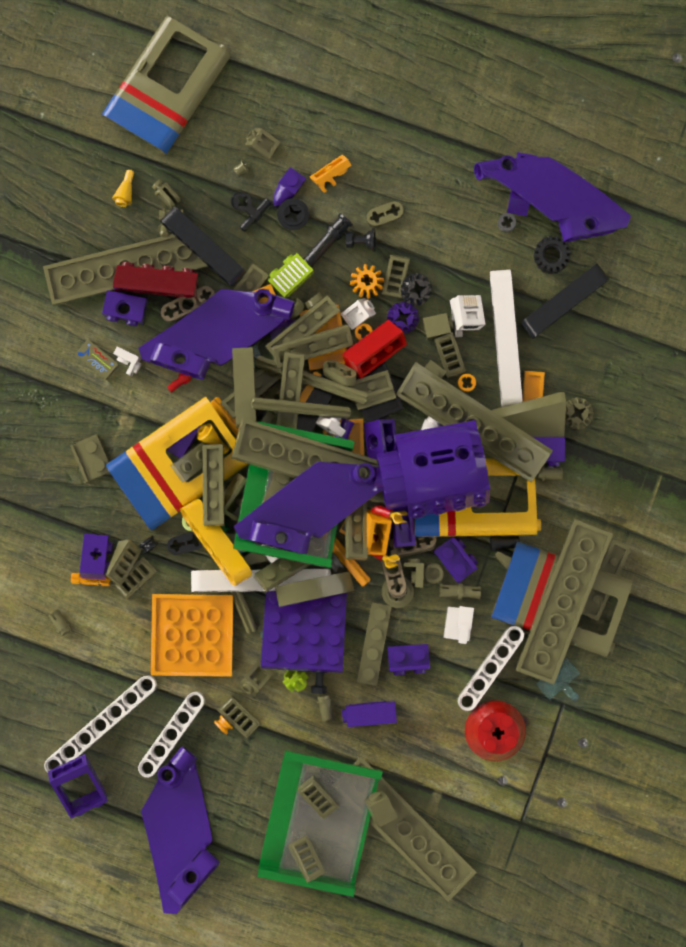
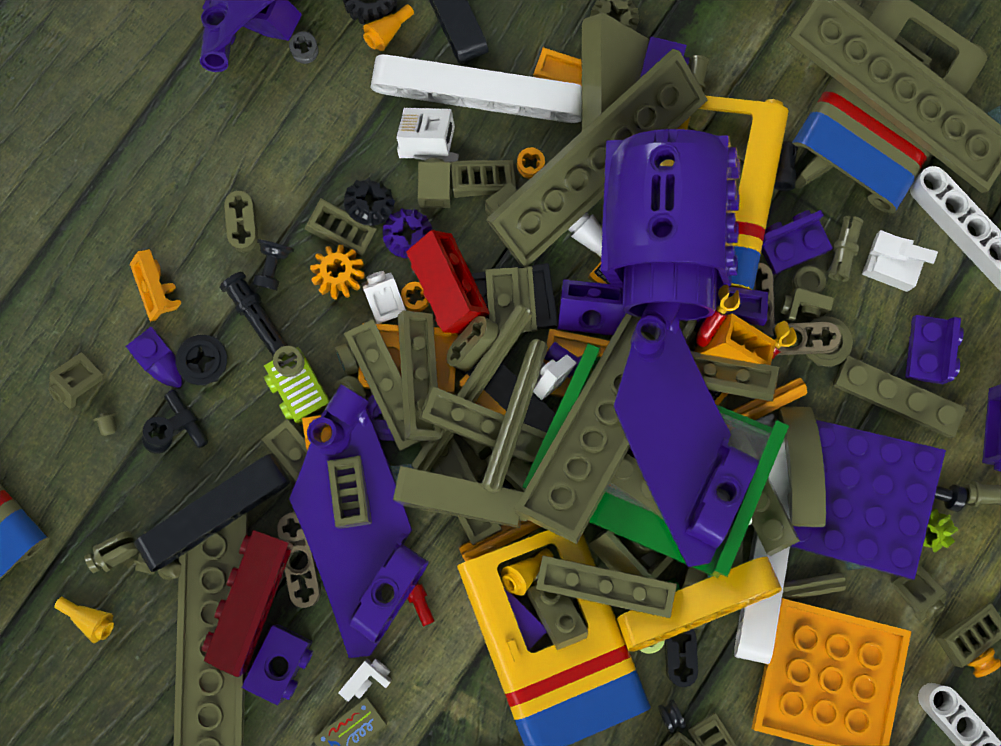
camera: 85 degrees left, 5 degrees down
none -> olive bush [273,346,305,377]
none -> olive slope [327,456,372,529]
none -> light orange cone [363,4,414,51]

